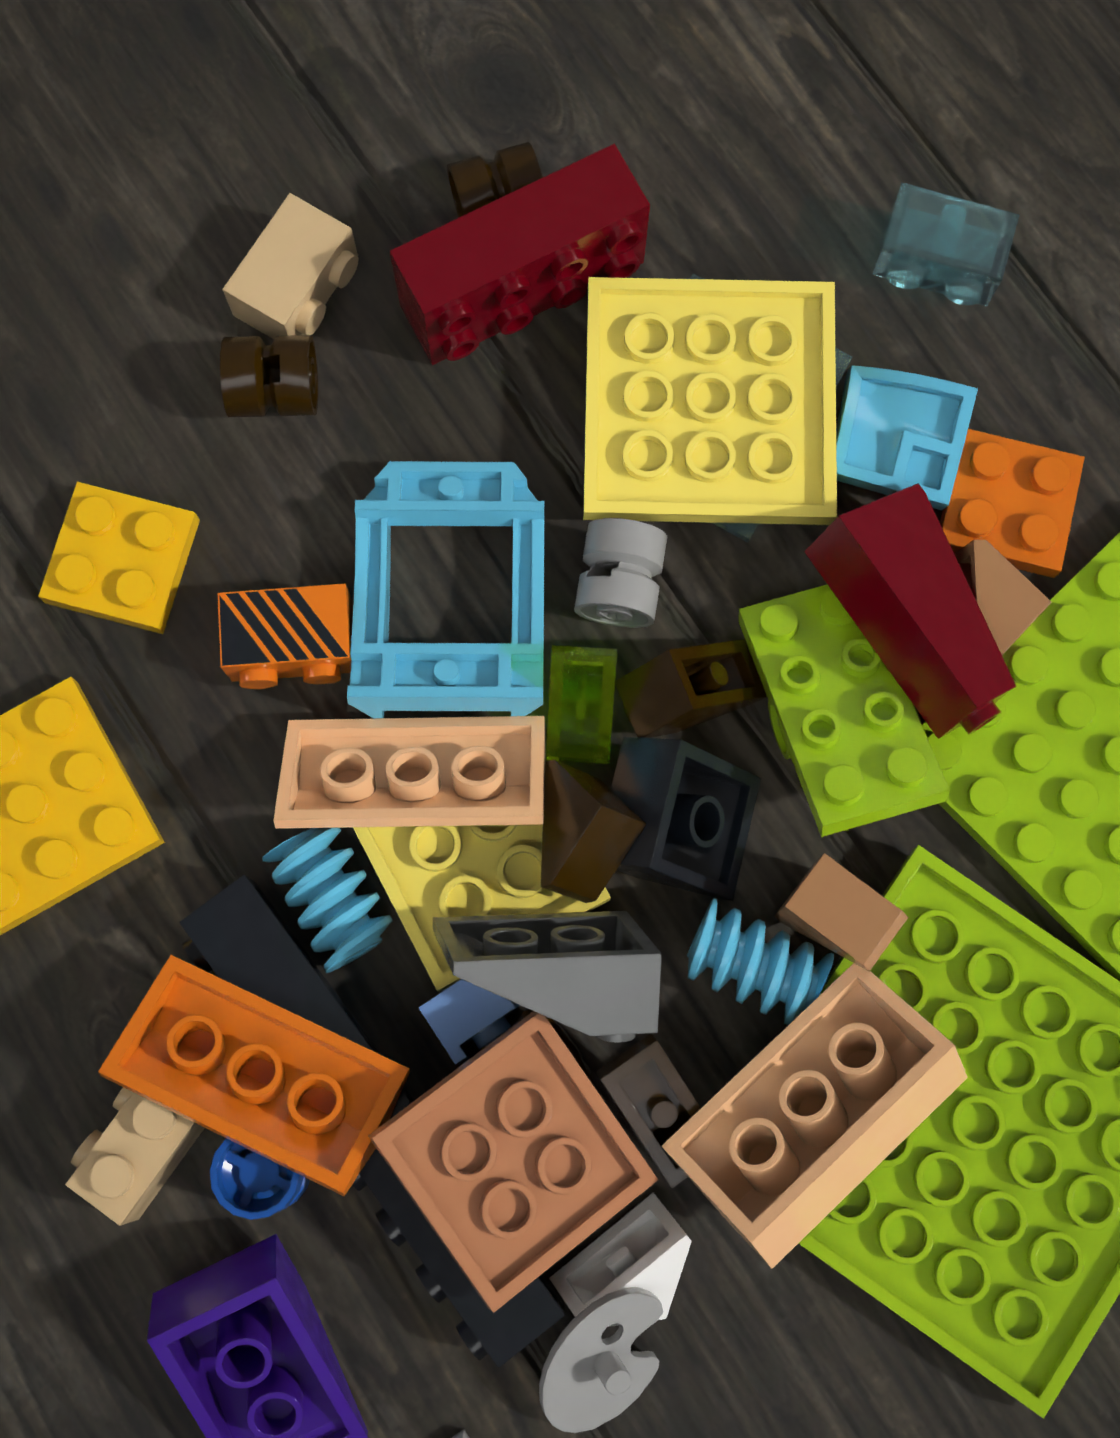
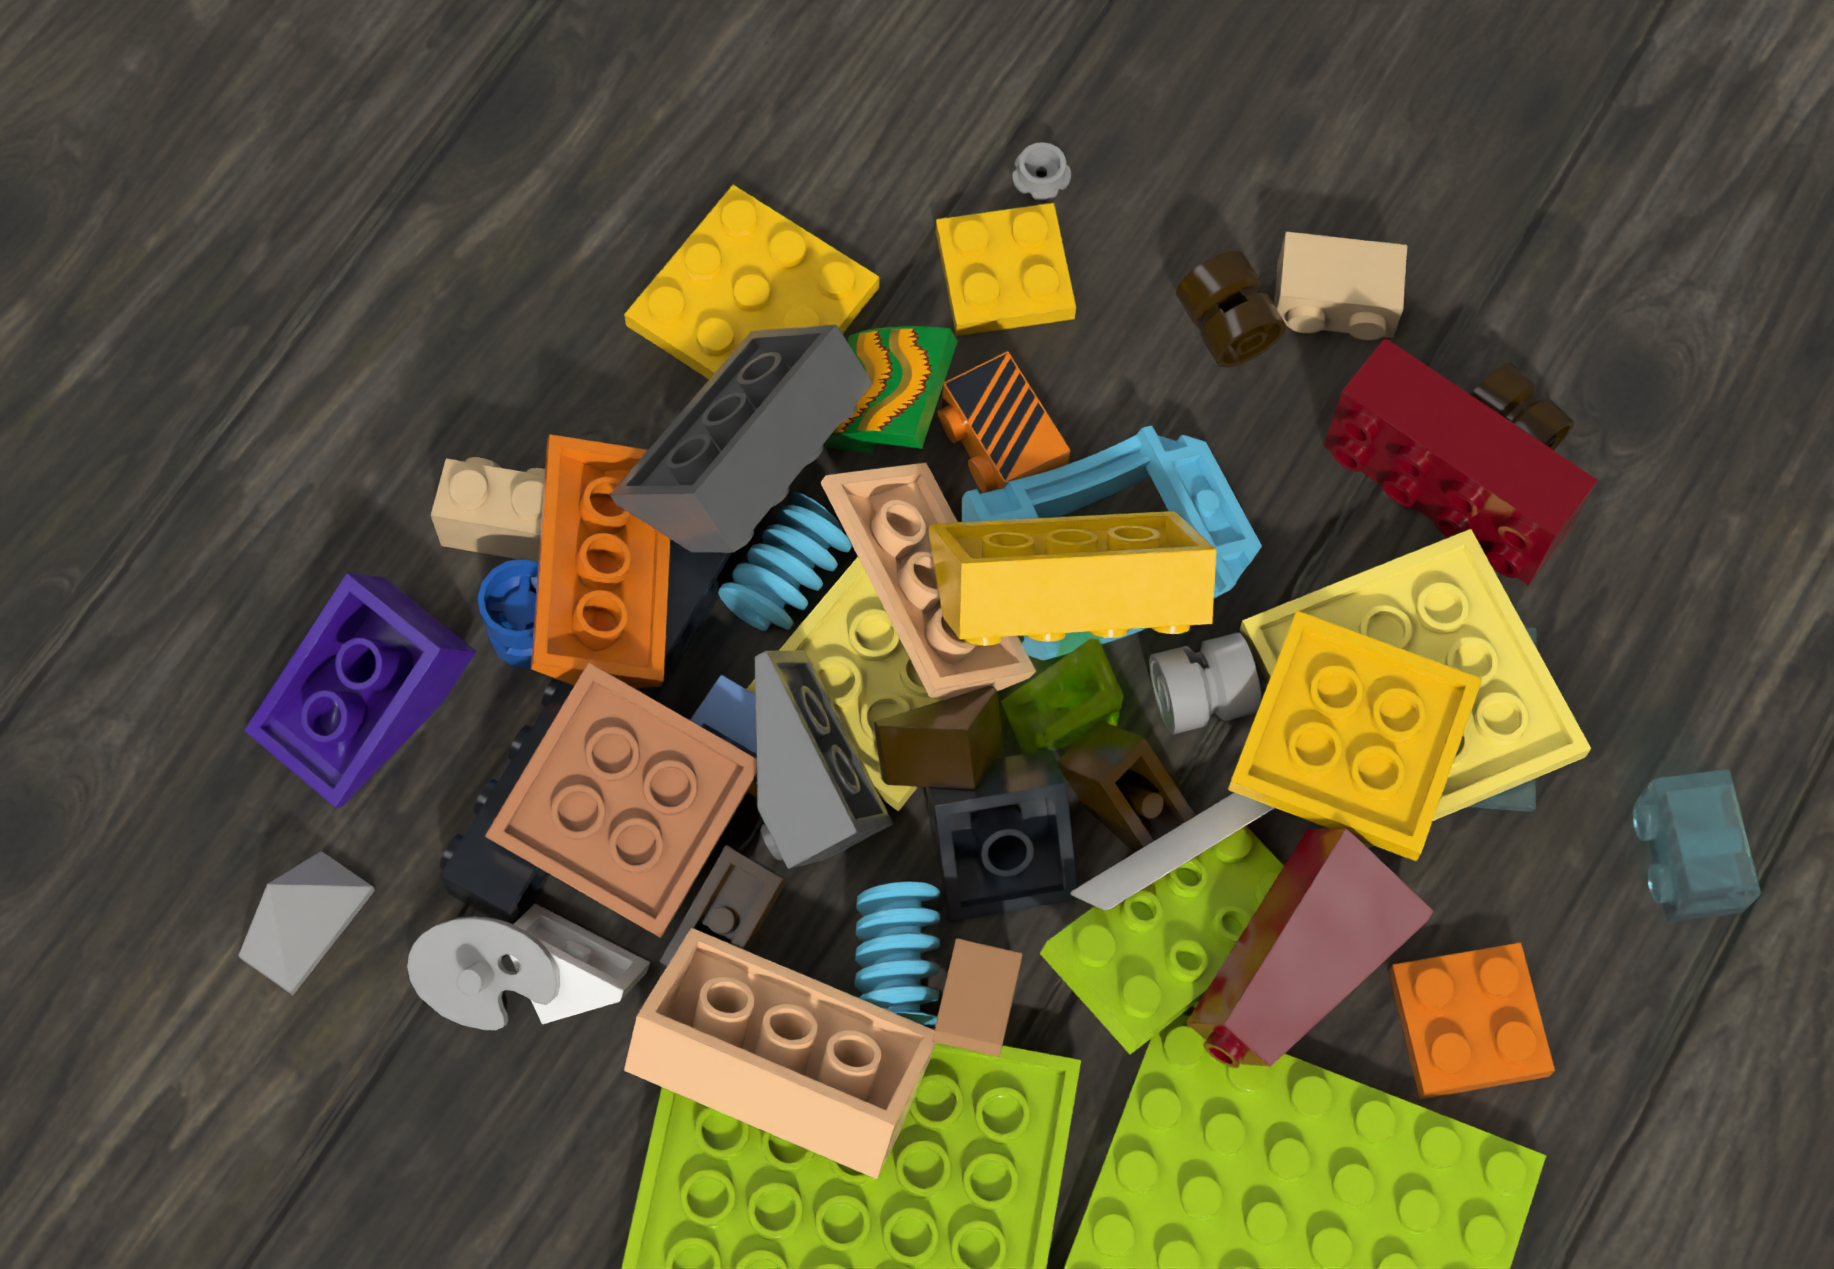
camera: 65 degrees right, 10 degrees down
medium azure plate [836,365,978,511] -> none
medium nougat slope [955,540,1051,655] -> none
none -> dark grey slope [610,325,873,553]
none -> slope [823,326,958,454]
none -> yellow slope [929,511,1217,646]
none -> light grey plate [1012,142,1071,200]
none -> white sticker [1071,793,1274,910]
none -> yellow plate [1228,610,1483,861]

